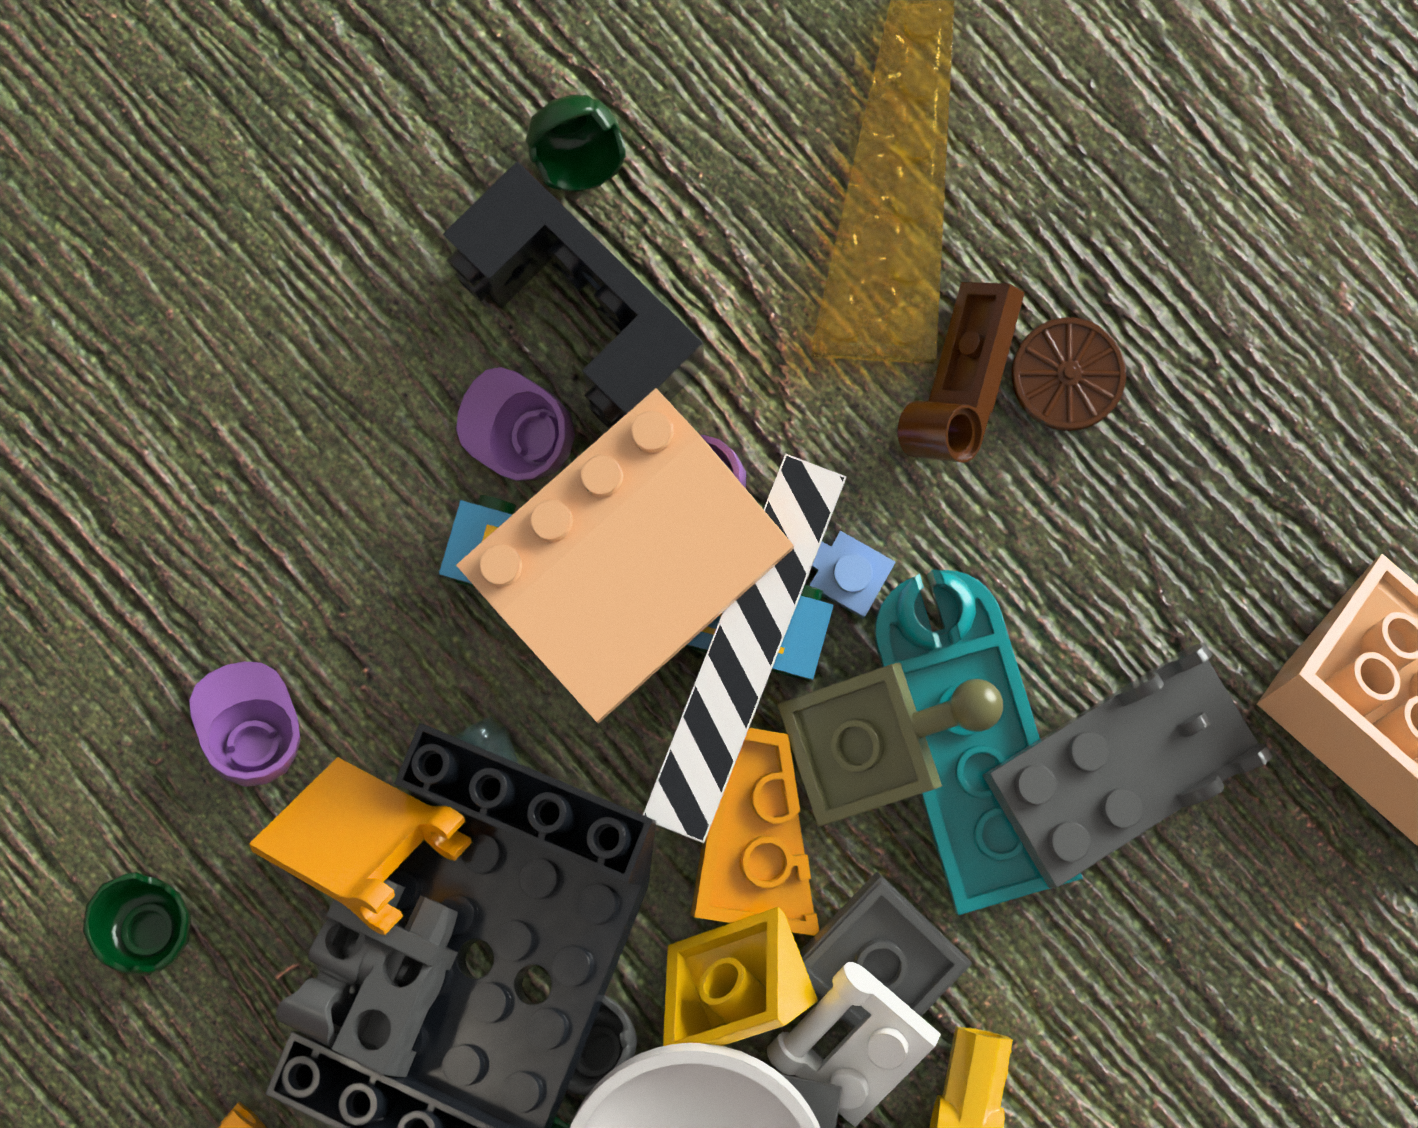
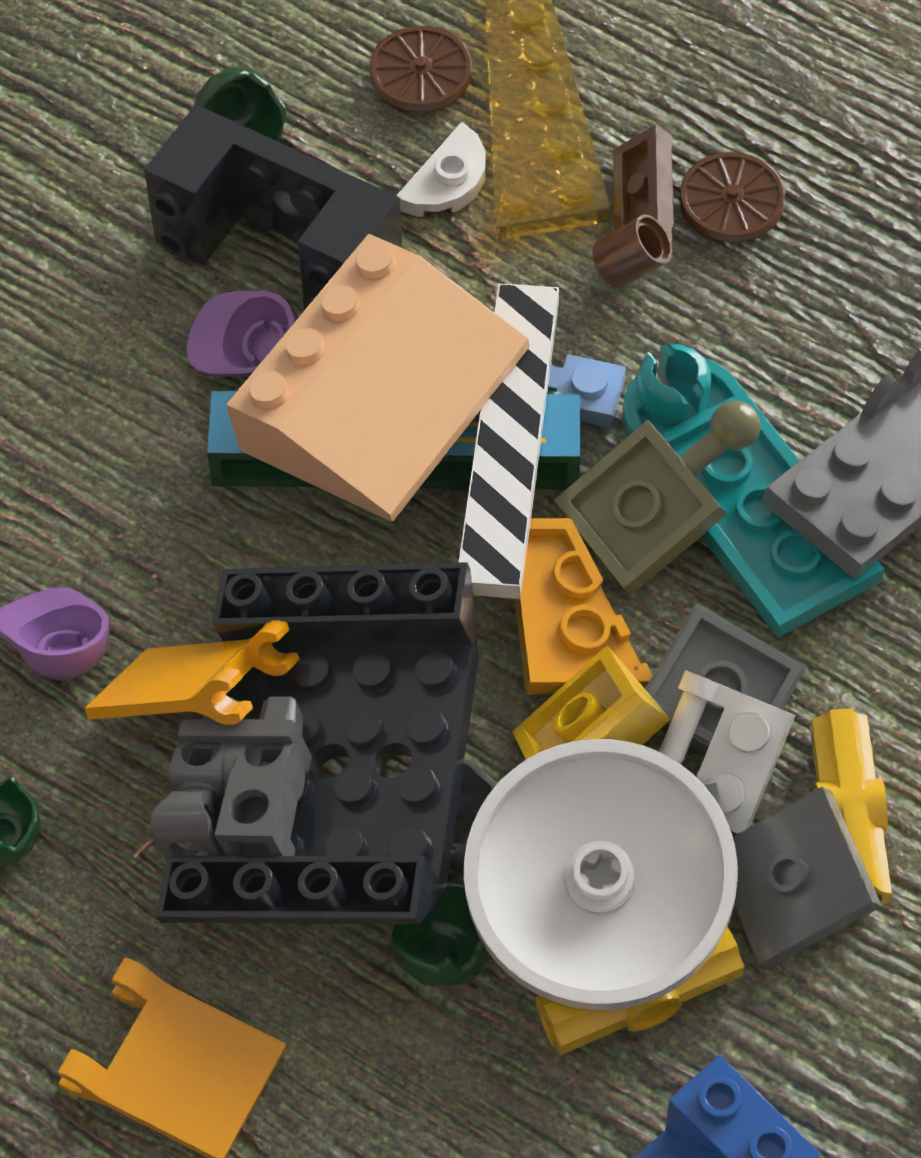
camera: 15 degrees left, 25 degrees down
none -> reddish brown wheel [370,26,472,112]
none -> white plate [396,122,486,217]

